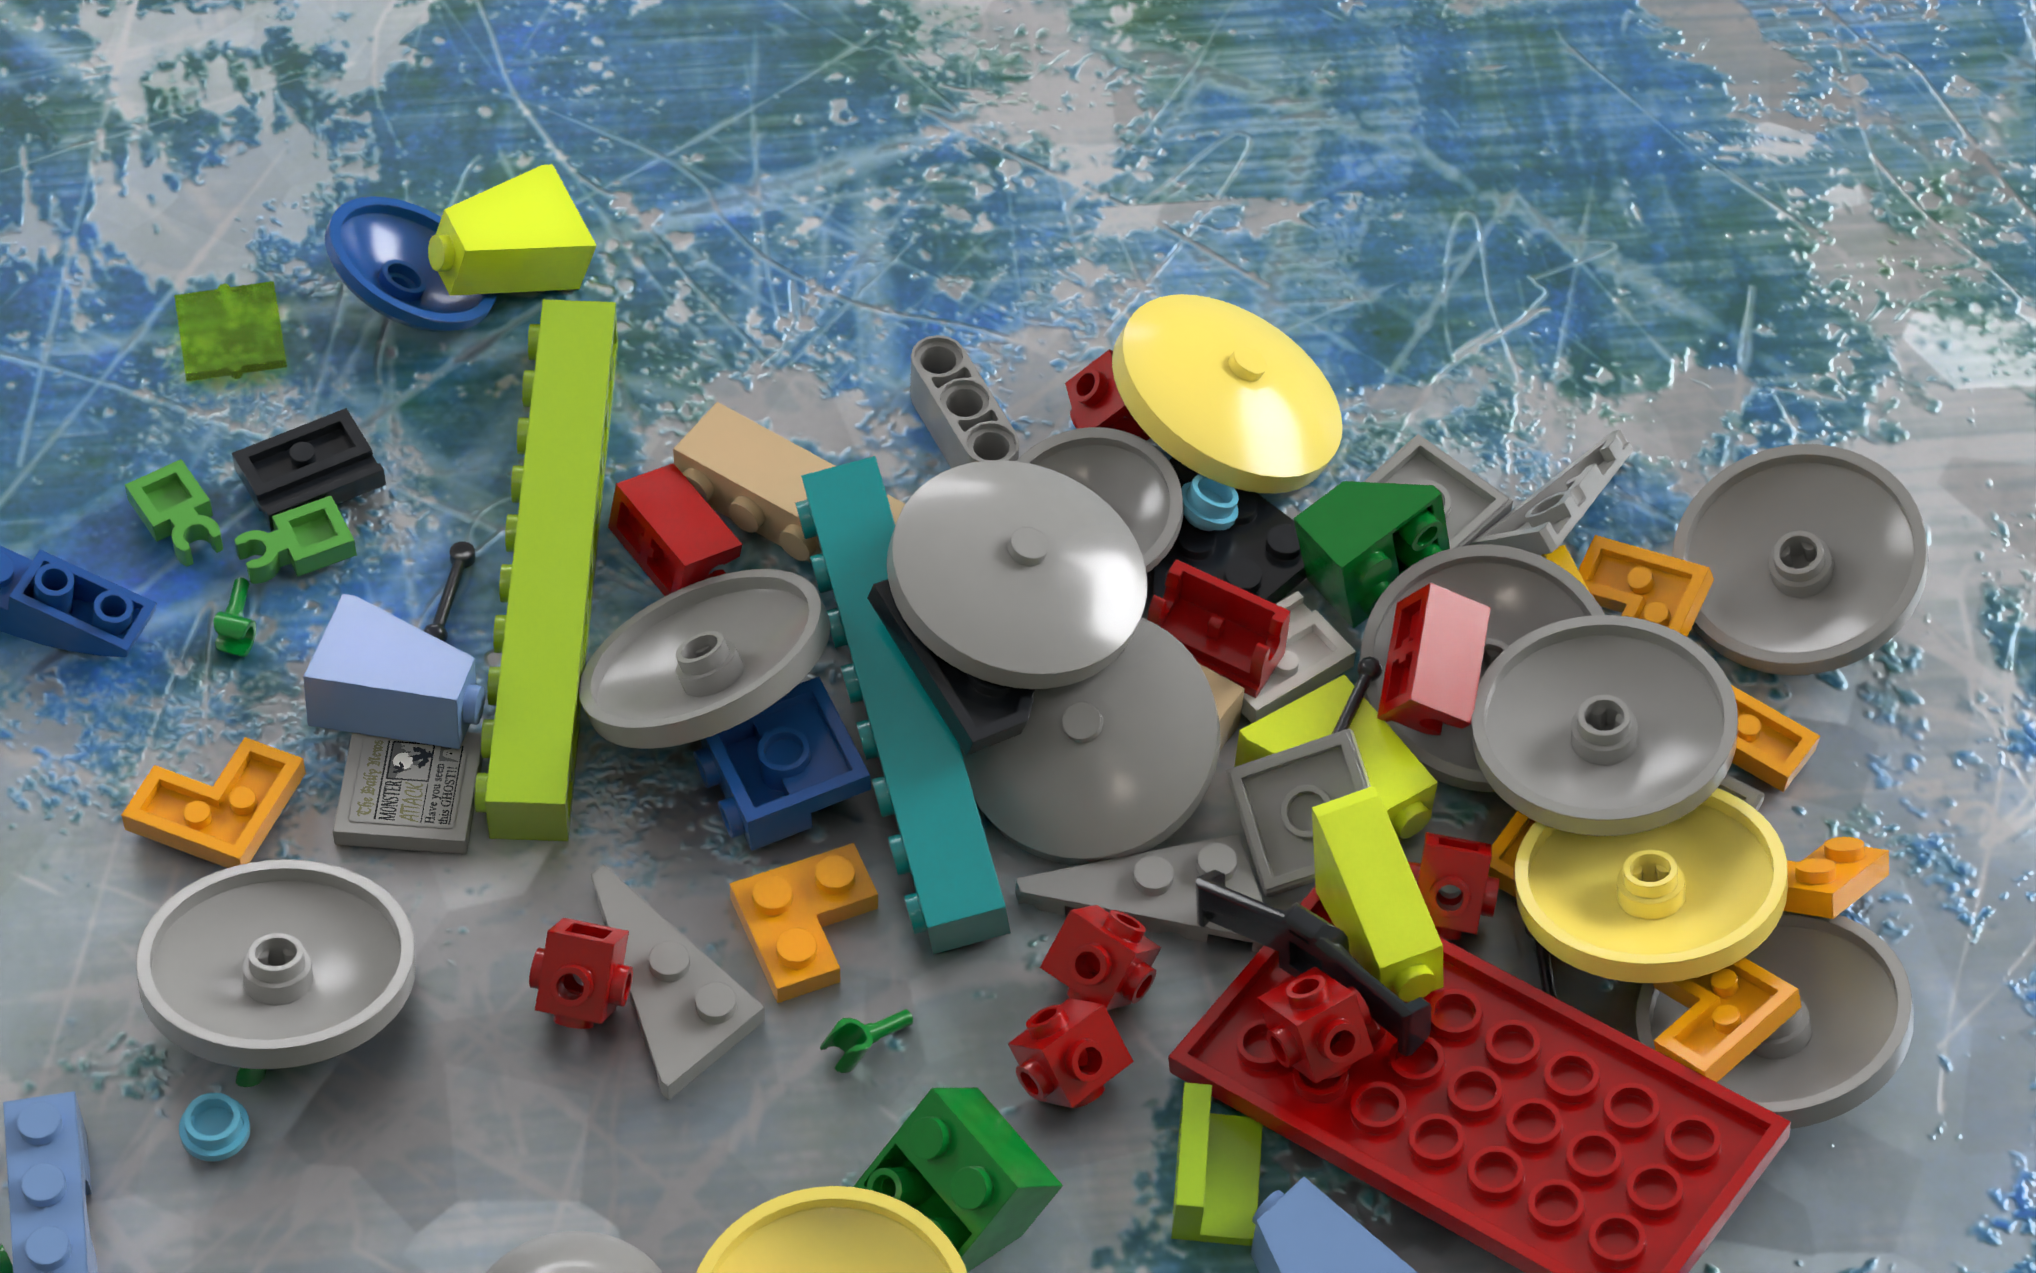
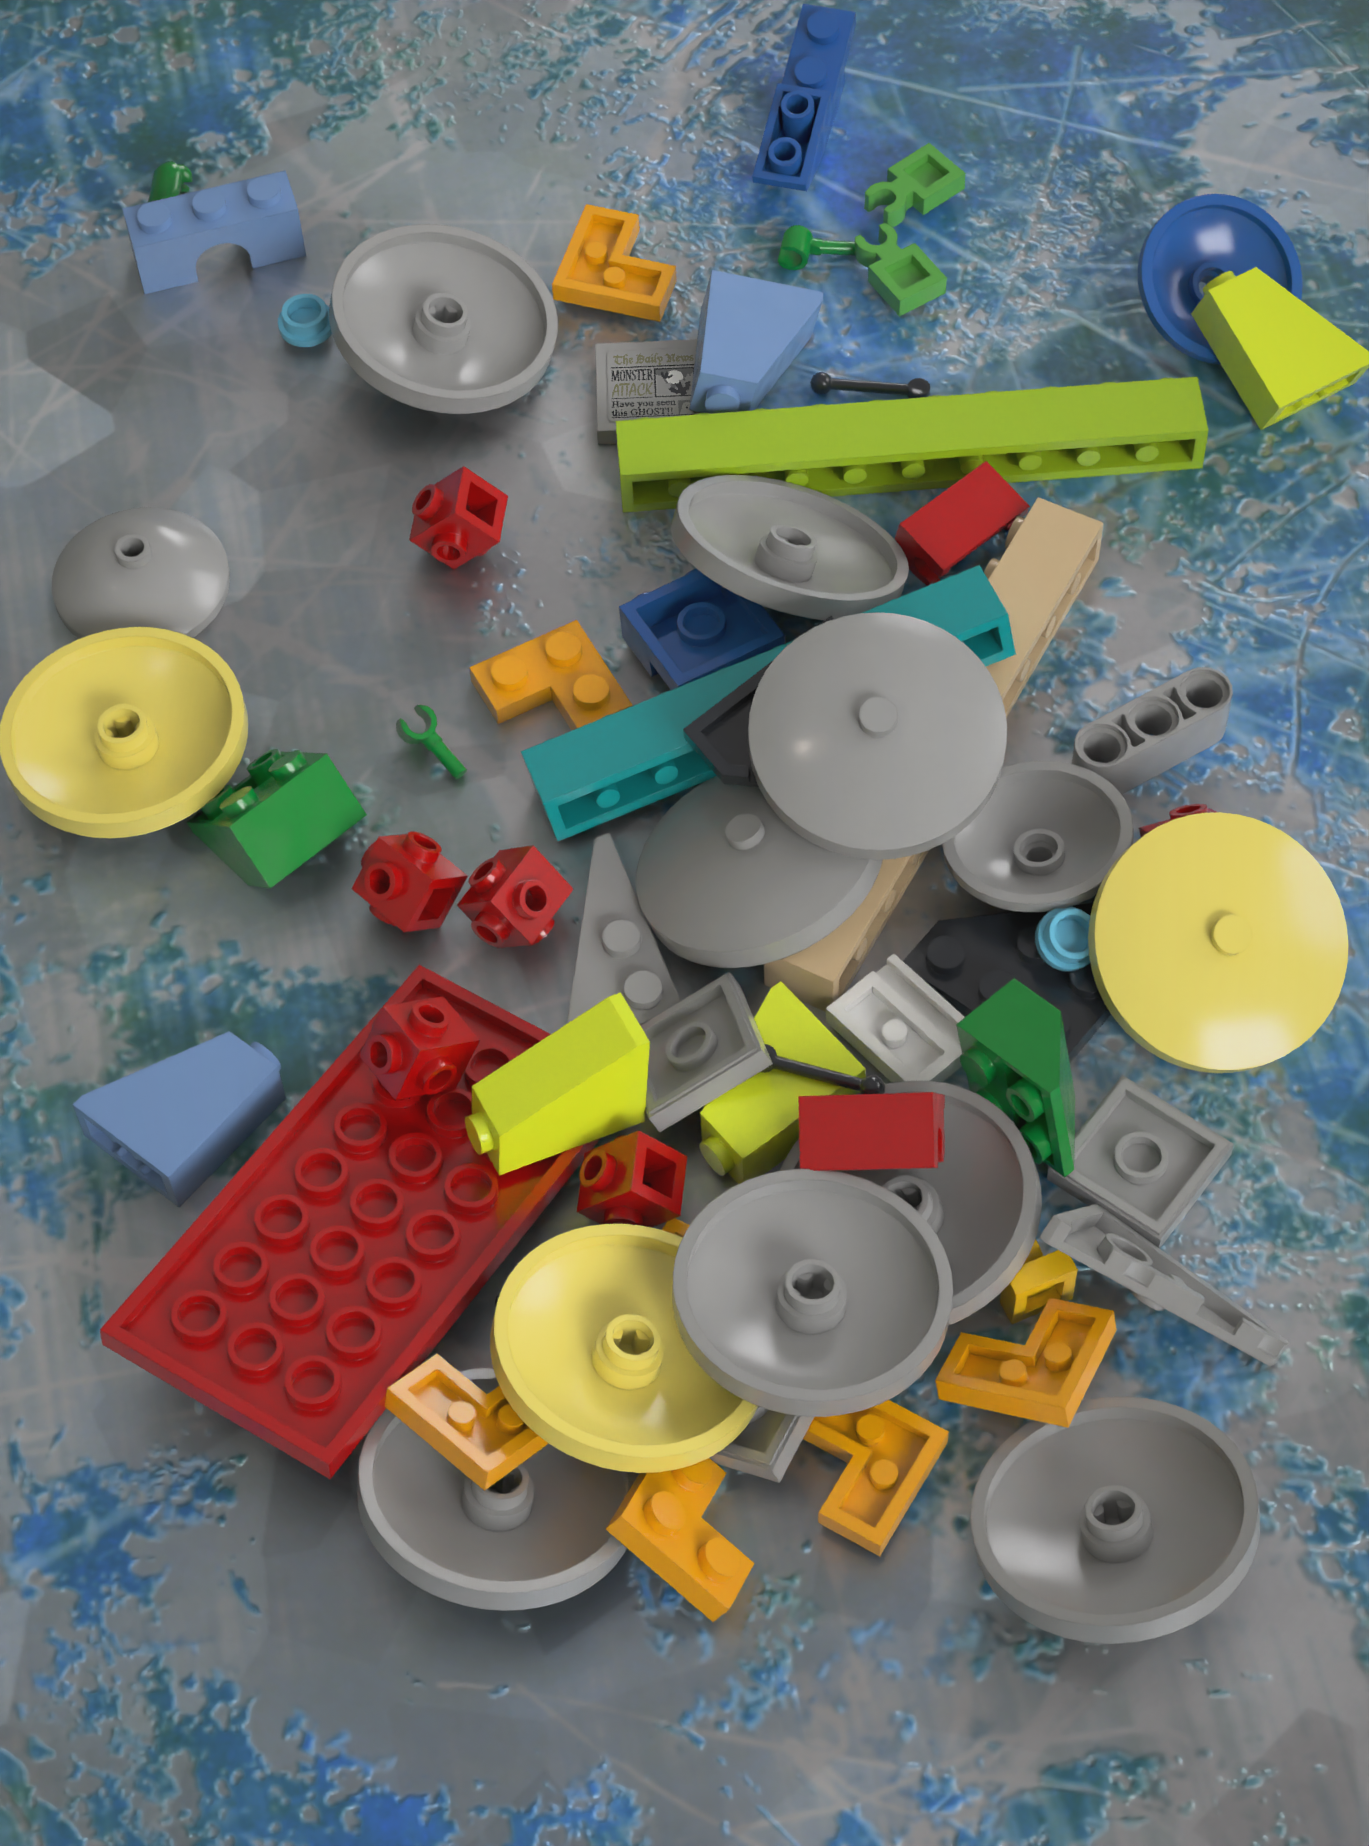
camera: 90 degrees right, 5 degrees up
clear neon green piece [174,281,287,382] -> none
black plate [232,408,386,531] -> none
light grey wing [591,864,765,1100] -> none
red hinge [1147,559,1291,698] -> none
lime panel [1171,1082,1263,1246] -> none
black plate [1196,870,1431,1056] -> none

